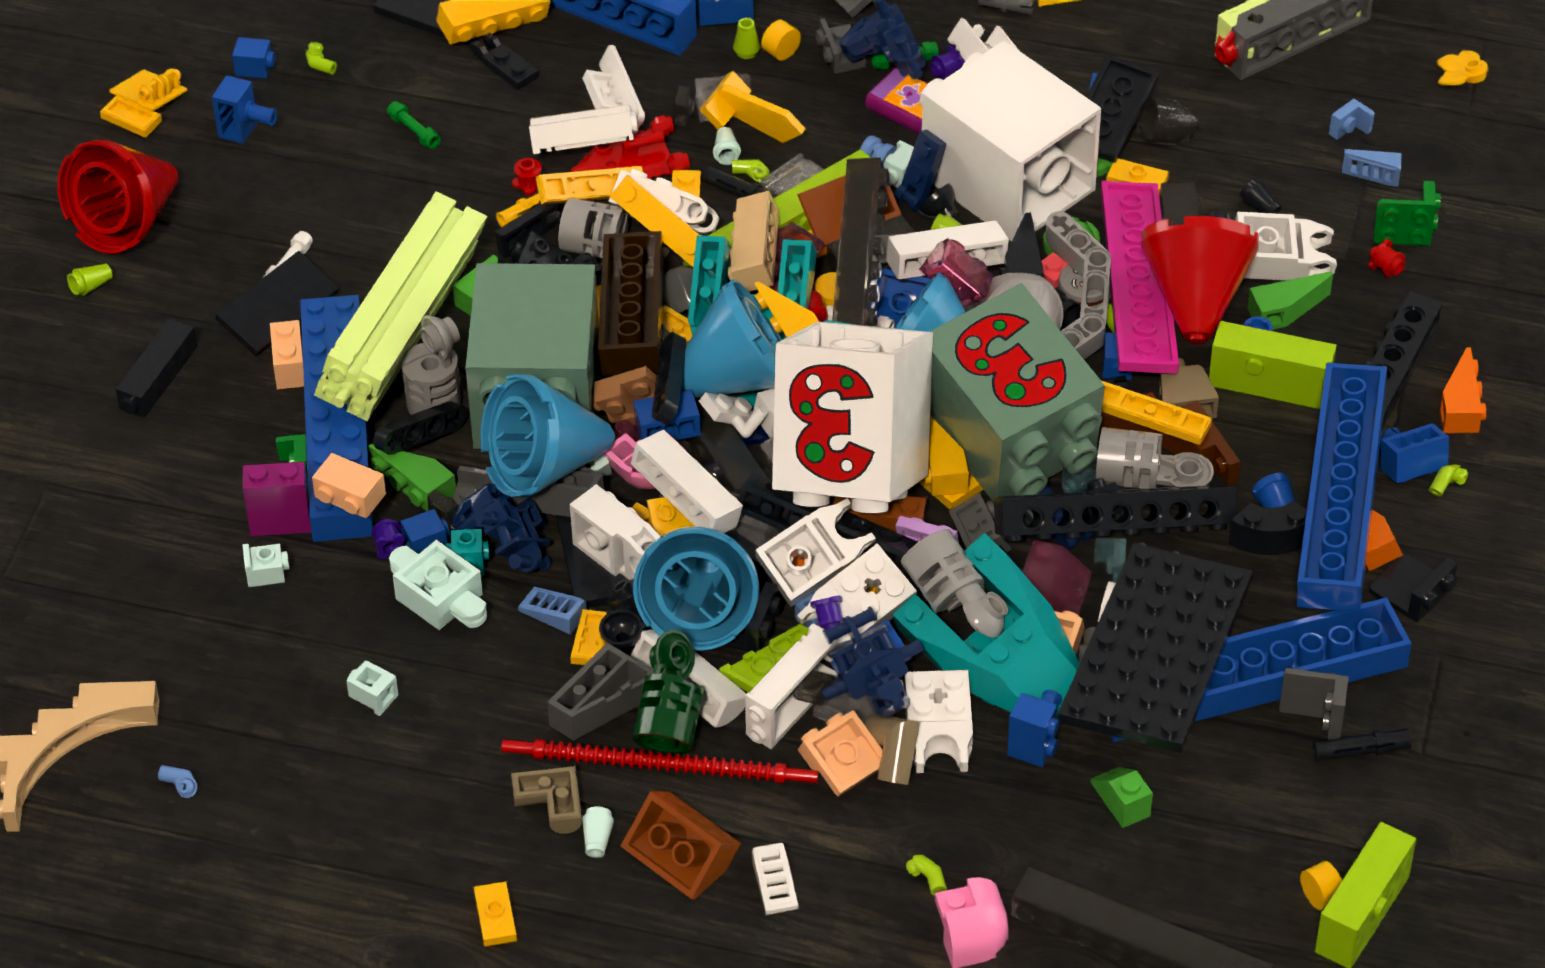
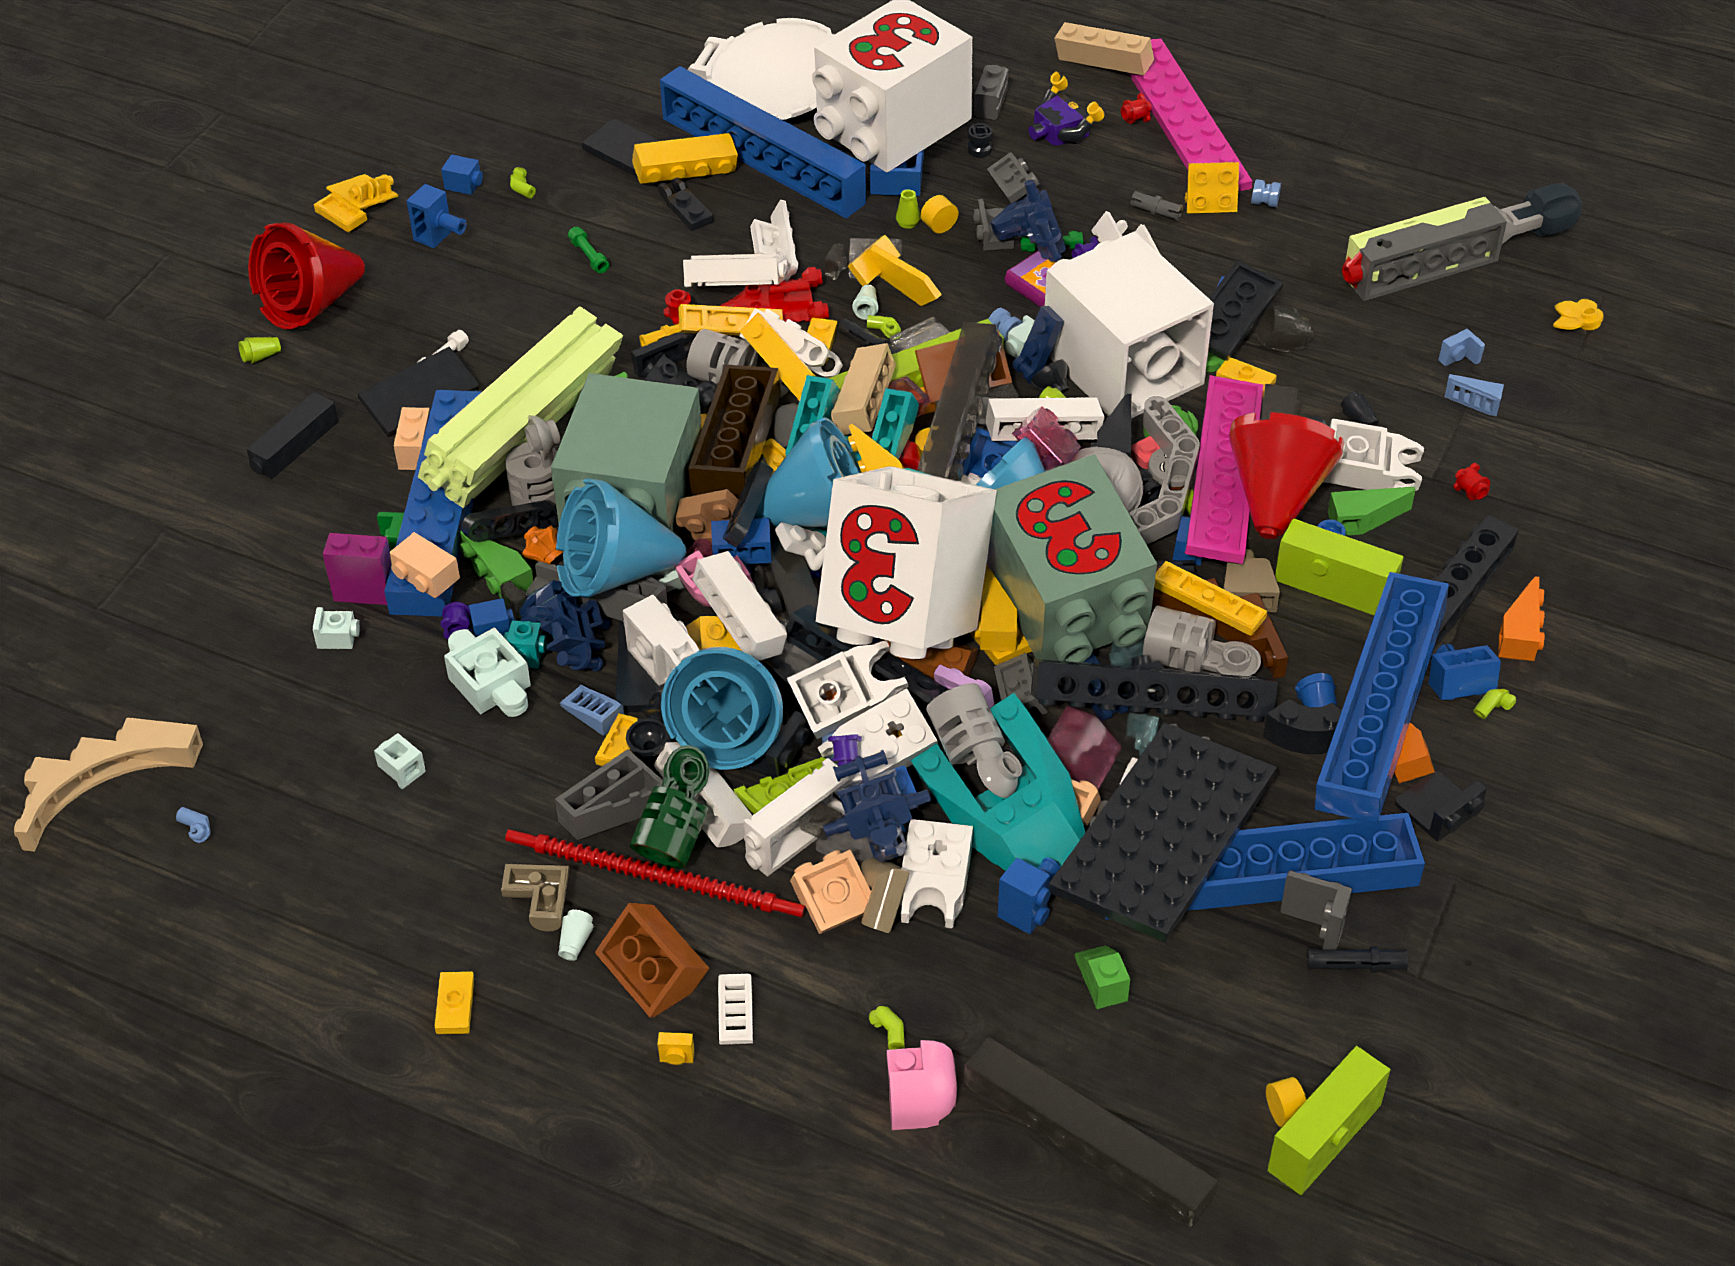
camera: 10 degrees right, 0 degrees up
green bracket [1373,181,1441,246] -> none
none -> orange rock [522,526,563,565]
none -> yellow plate [658,1032,694,1065]

